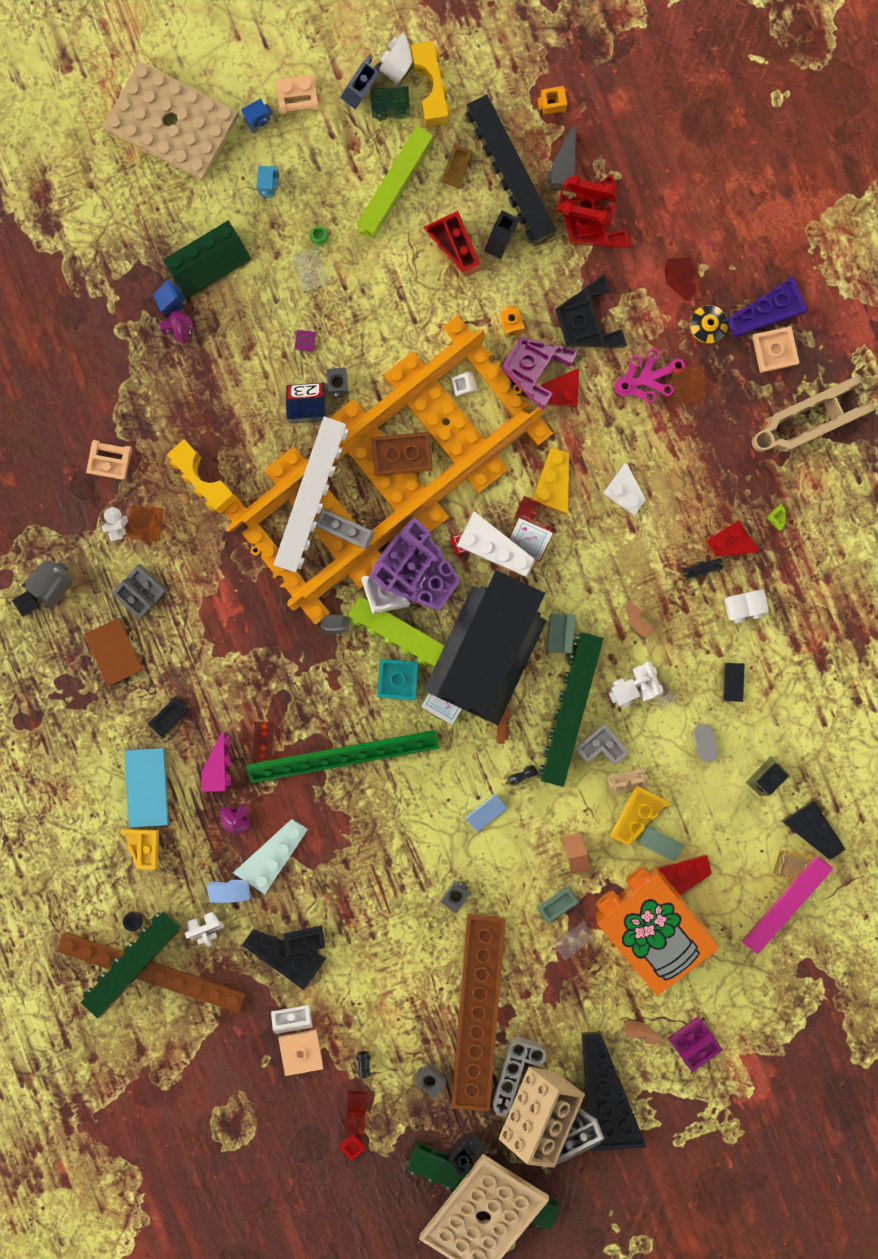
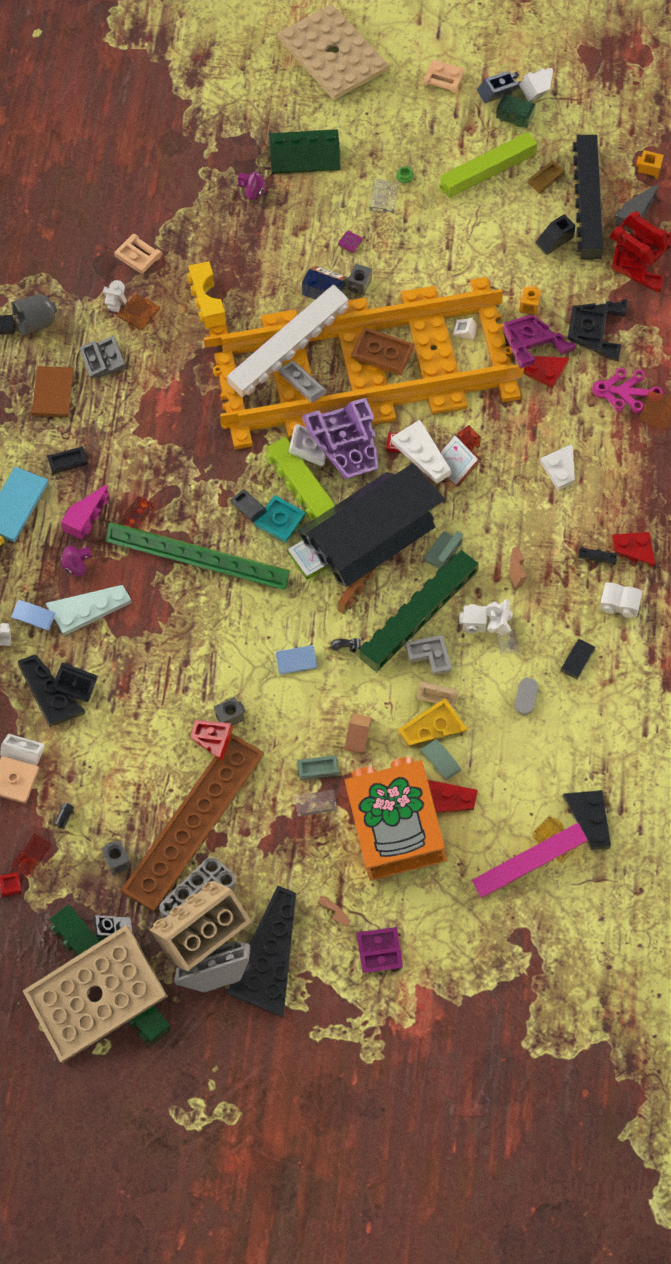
camera: 30 degrees right, 25 degrees down
blue slope [153,280,186,317] -> none
blue brick [241,98,273,133] -> none
dark azure brick [257,165,280,198] -> none
dark grey brick [321,614,348,634] -> none
yellow arch [411,41,451,127] -> none
red wedge [423,211,482,277] -> none
yellow wing [531,447,569,514] -> none
black torso [746,756,789,796] -> none
none -> wing [190,720,233,760]
none -> black tile [230,489,267,523]

